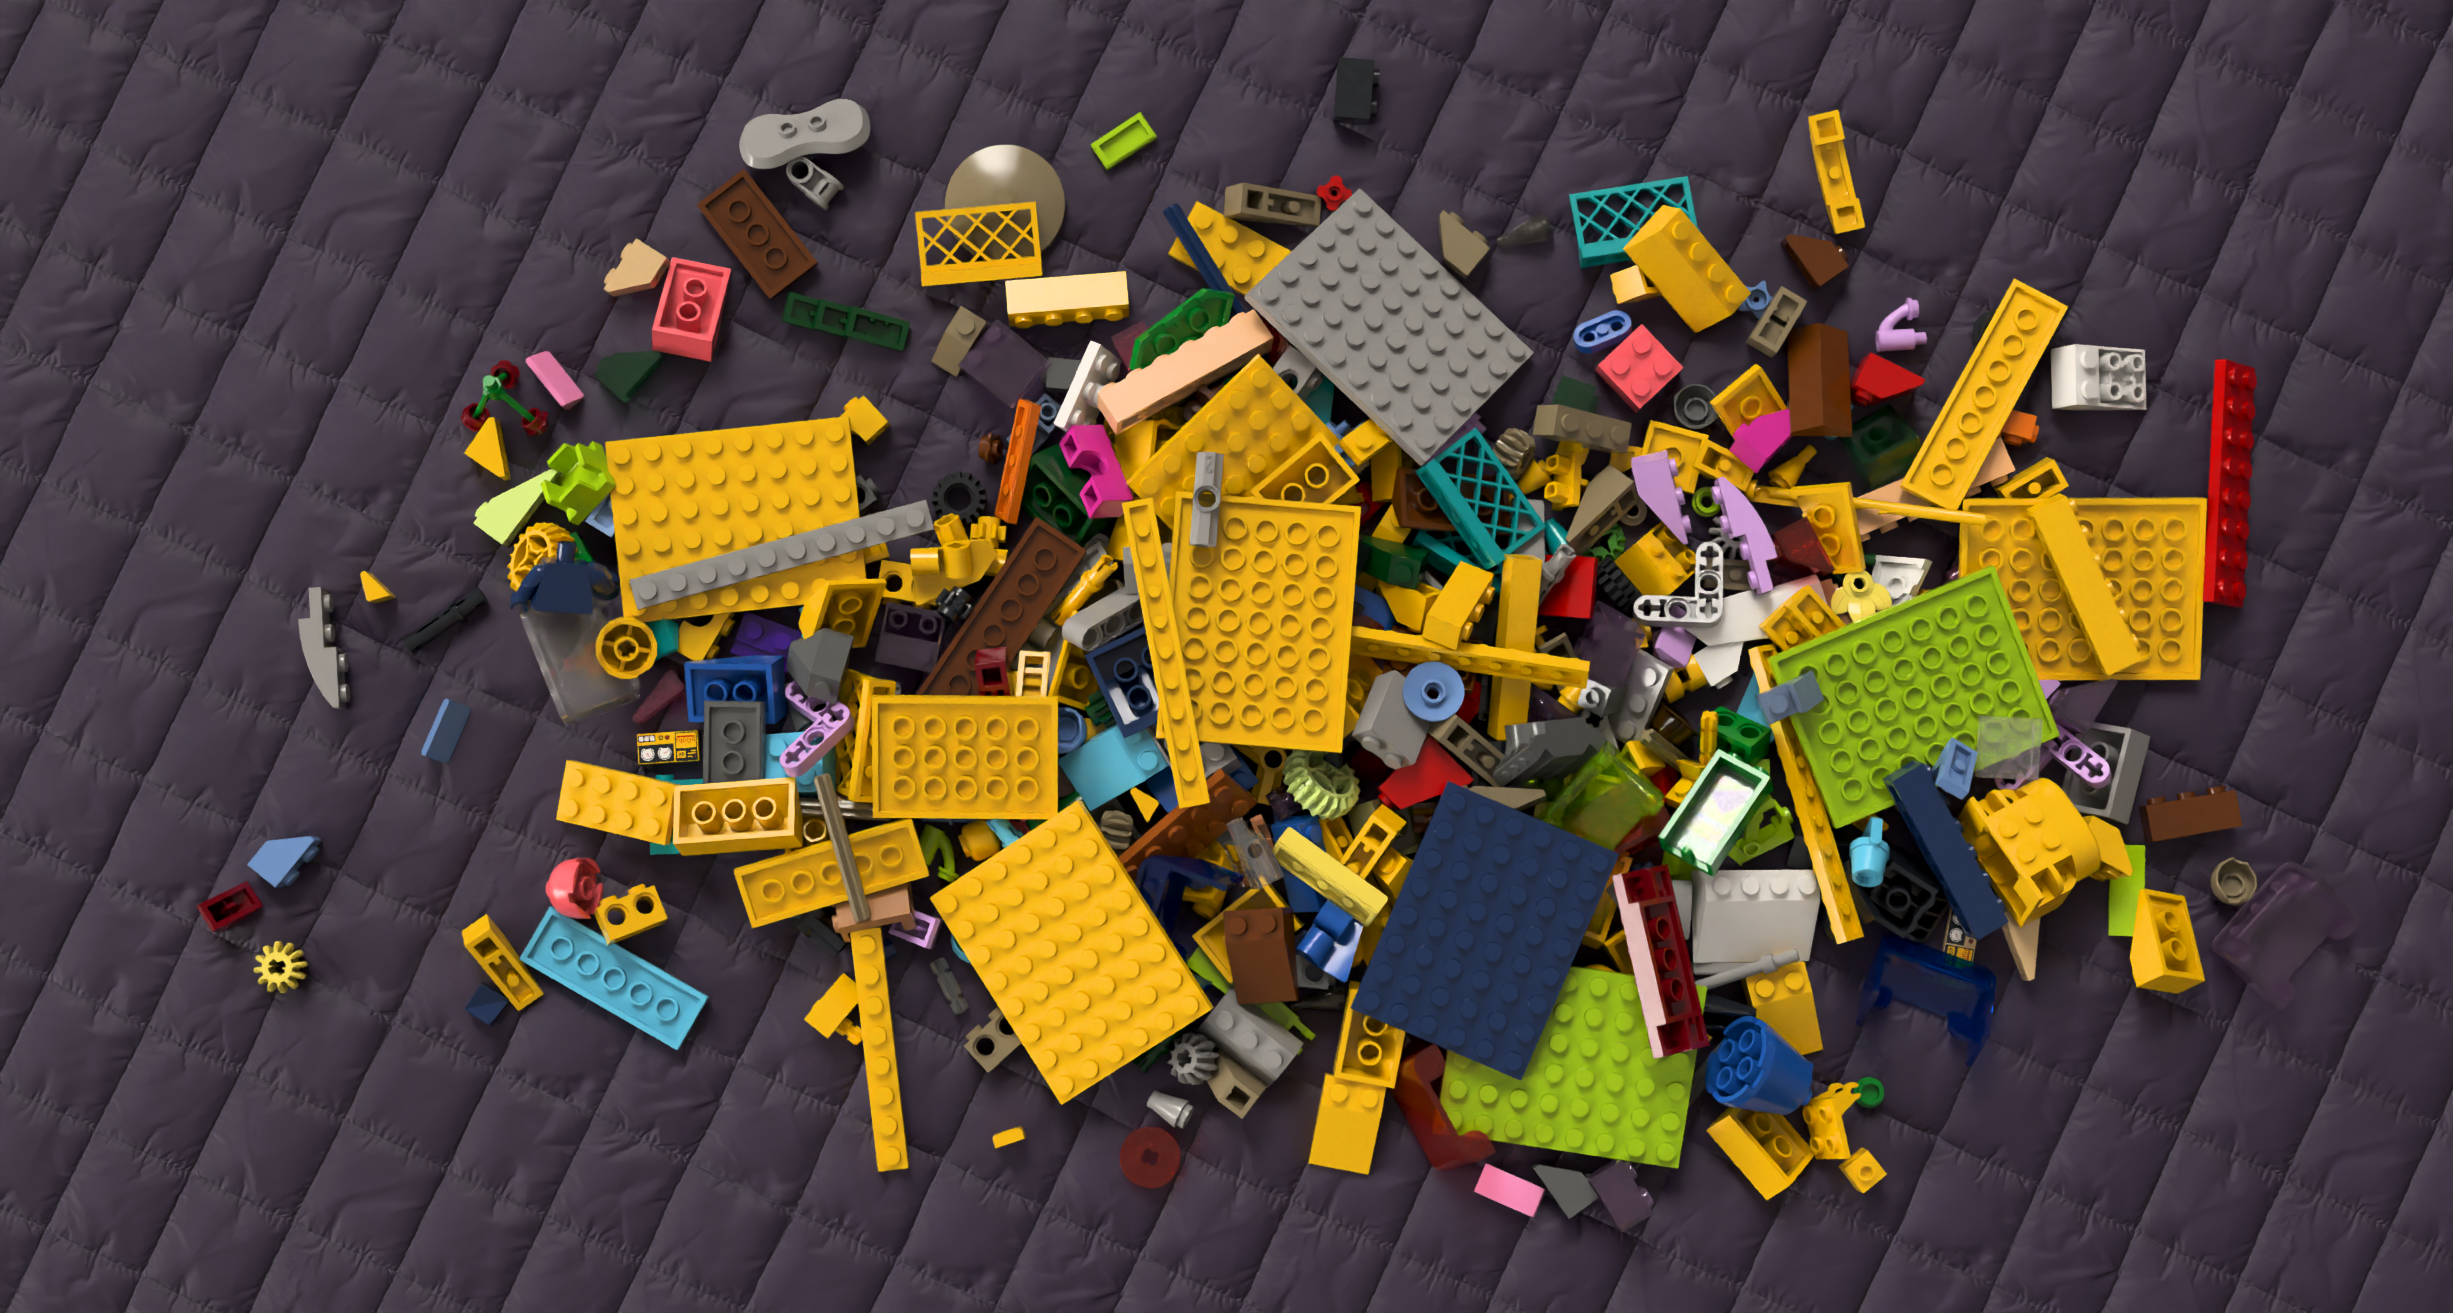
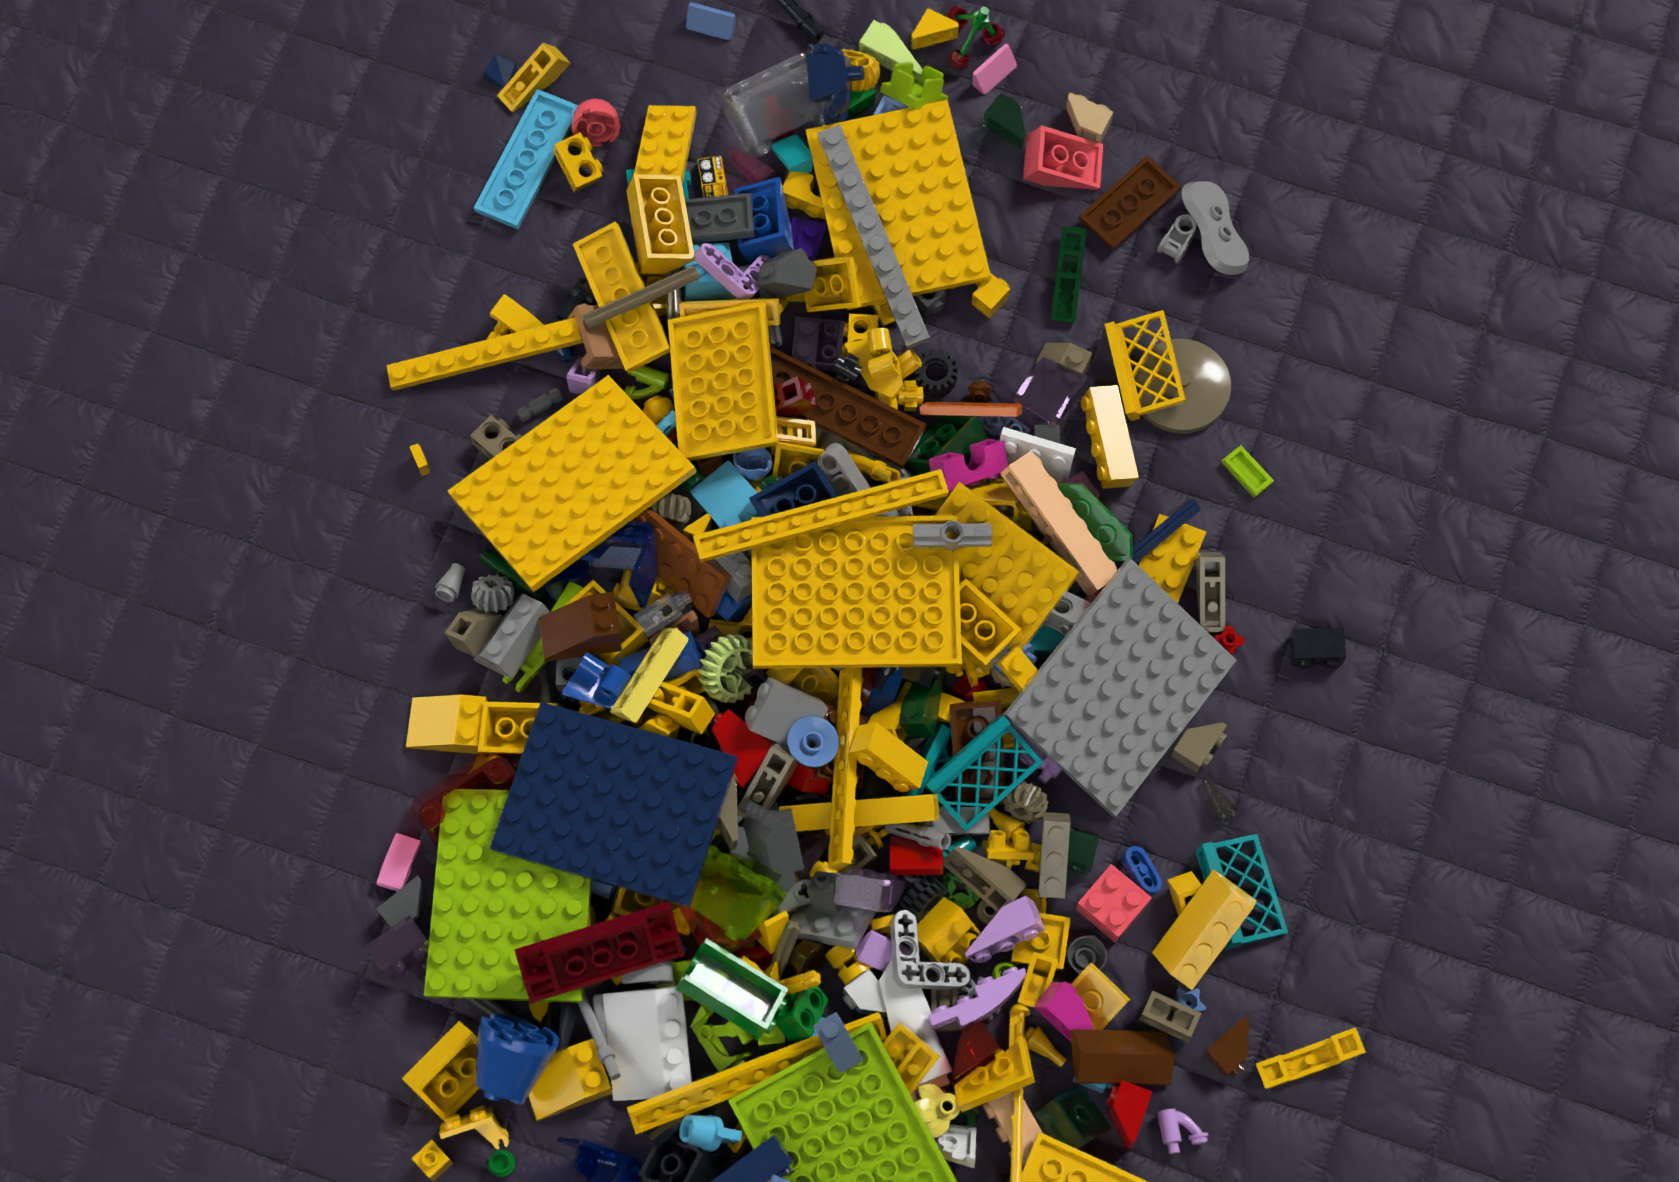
camera: 85 degrees right, 15 degrees down
yellow cylinder [596,617,657,679] -> none
clear red plate [1120,1126,1181,1188] -> none

